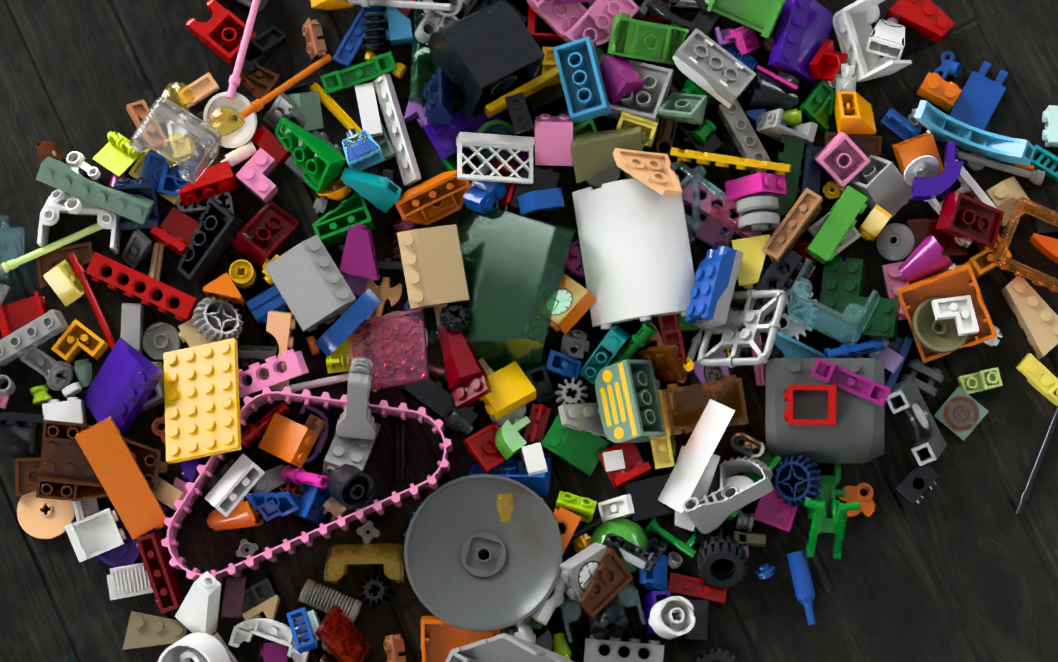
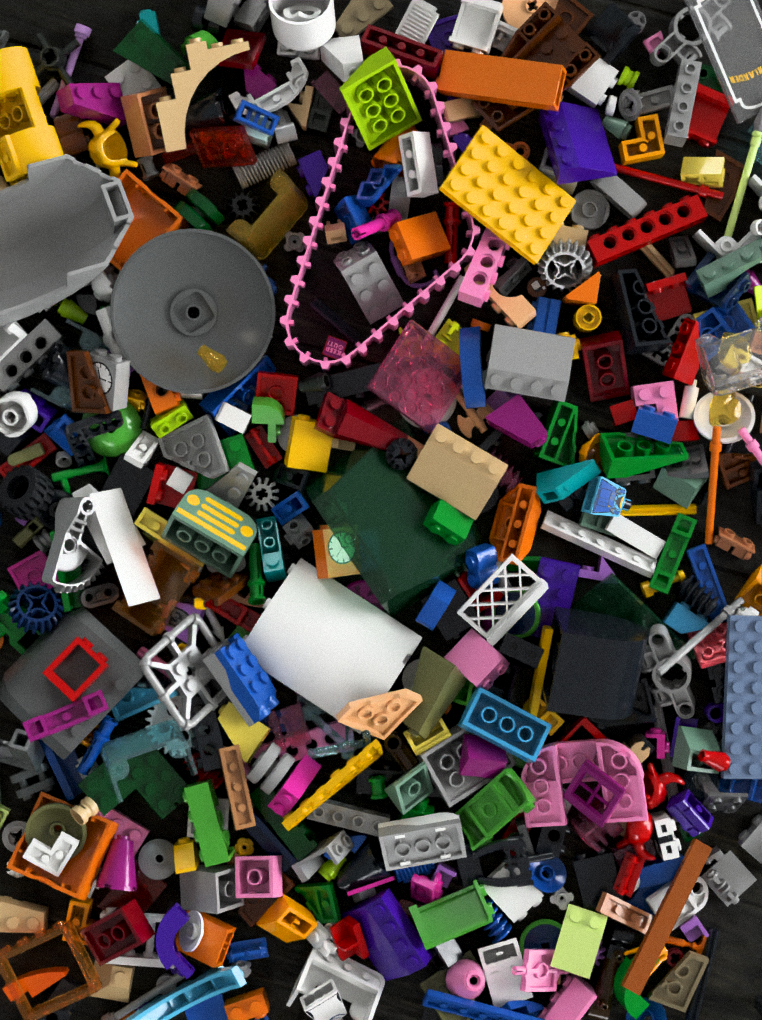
camera: 135 degrees right, 10 degrees up
black brick [327,464,374,510] -> none
light grey arm [336,357,377,440] -> none
dark blue slope [423,67,453,125] -> none
lavender slope [876,346,904,374] -> none
none -> light grey gear [2,820,27,852]
none -> olive bar [7,442,46,466]
none -> tan wheel [70,796,99,825]
none -> light grey plate [158,414,230,479]
none -> dark green wheel [173,187,225,231]
none -> light grey piece [273,108,298,144]
none -> dark purple slope [296,150,329,200]
none -> tile [322,335,348,360]
none -> lime slope [339,47,422,151]
none -> green brick [423,499,474,546]
none -> reddish brown tile [526,277,547,298]
none -> red panel [610,399,637,427]
none -> blue brick [631,404,678,444]

